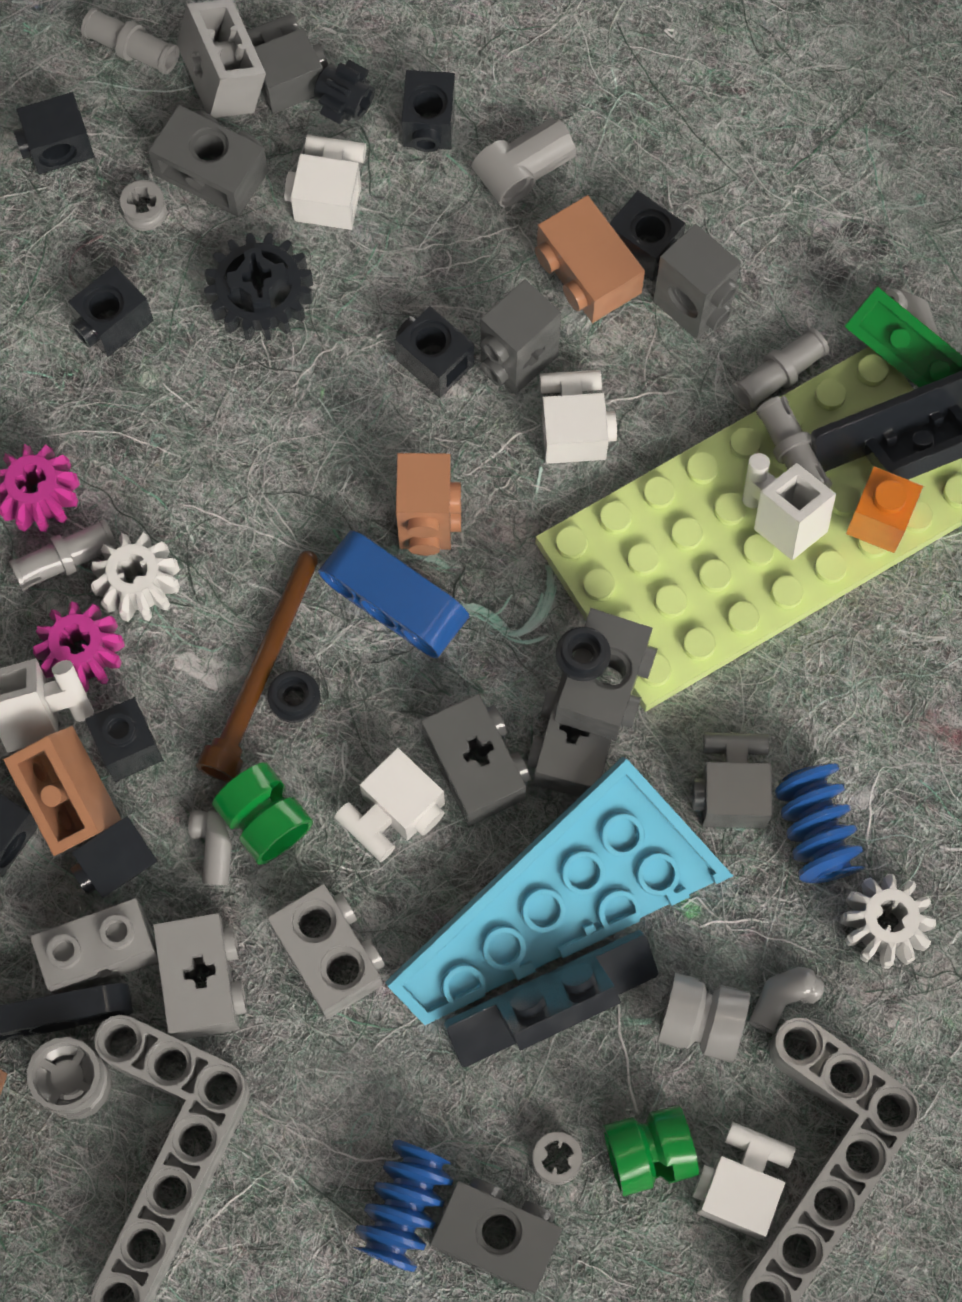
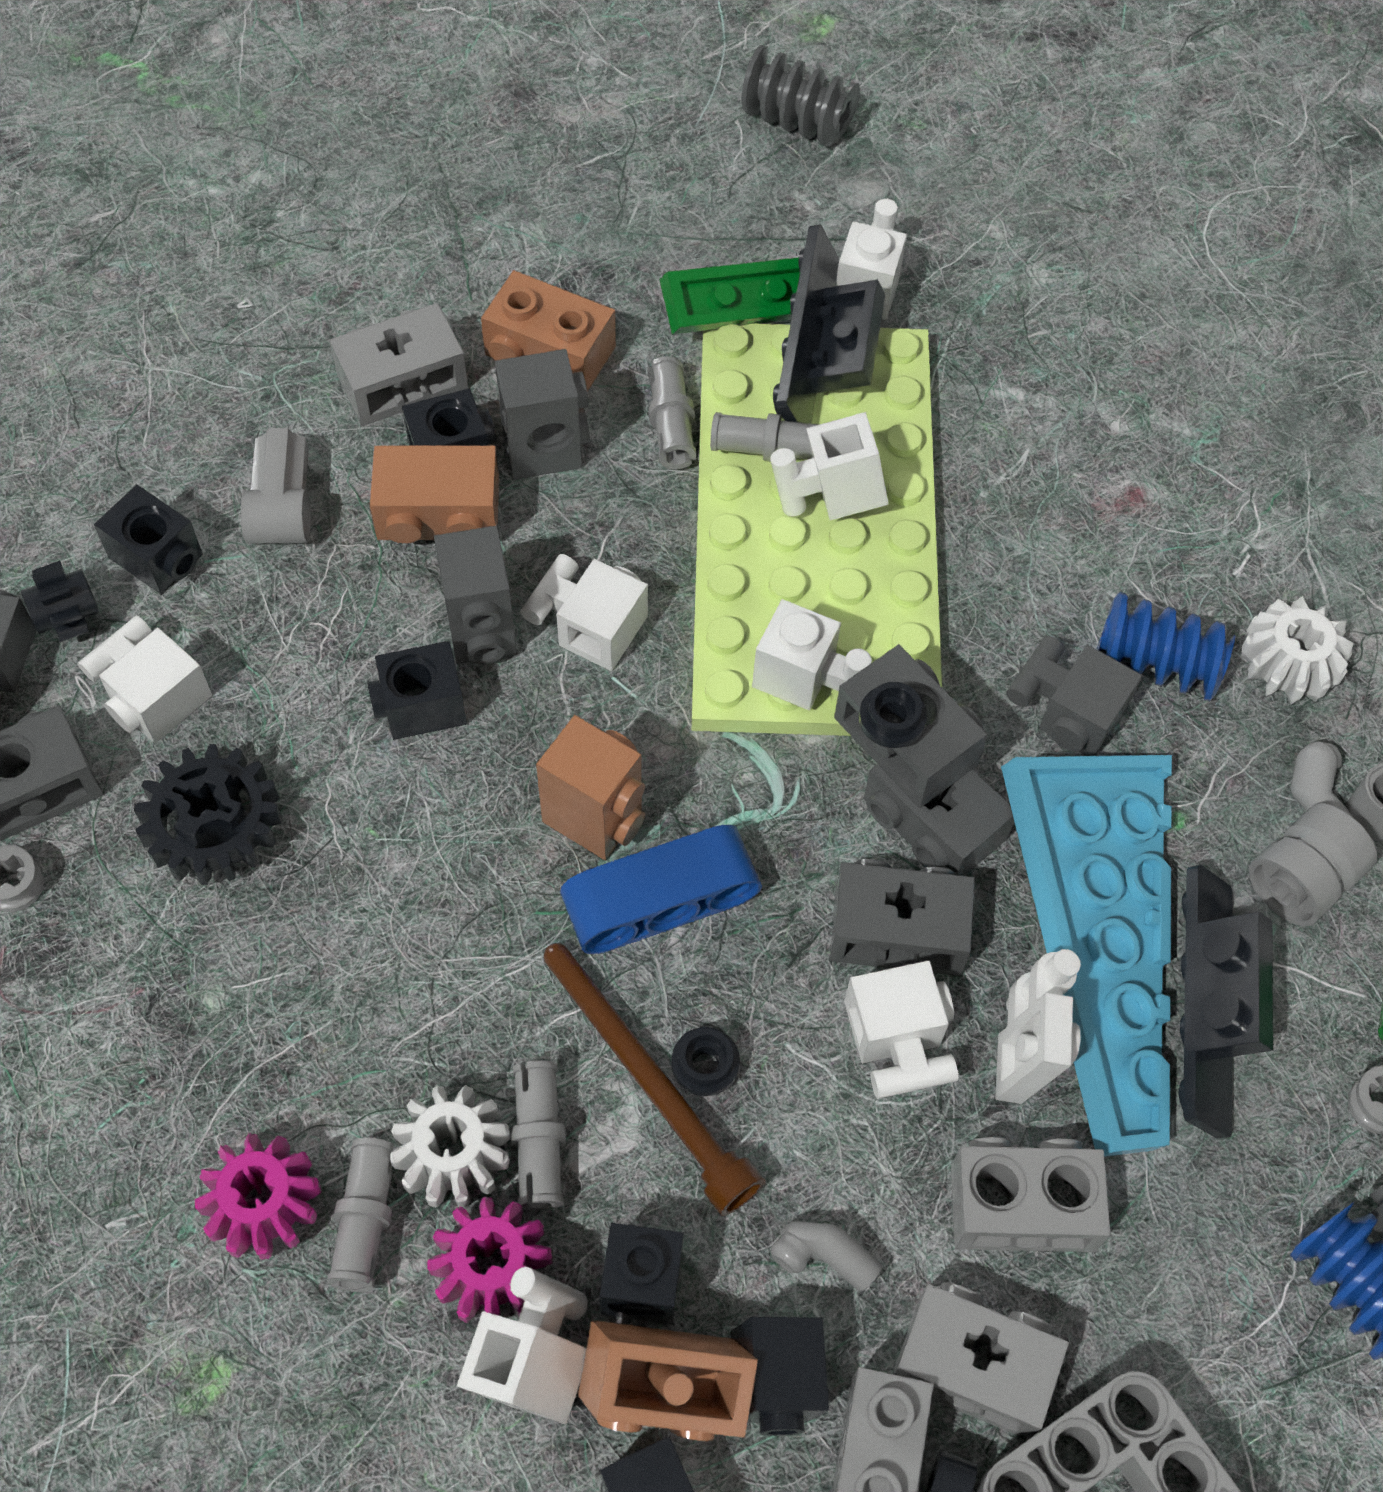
camera: 60 degrees left, 10 degrees down
black brick [68,265,154,357] -> none
green wheel [212,762,313,865] -> none
orange brick [846,466,923,553] -> none
none -> light grey brick [329,303,468,426]
none -> nougat brick [481,270,616,392]
none -> light grey pin [510,1060,566,1210]
none -> white brick [752,599,872,711]
none -> white plate [995,949,1081,1104]

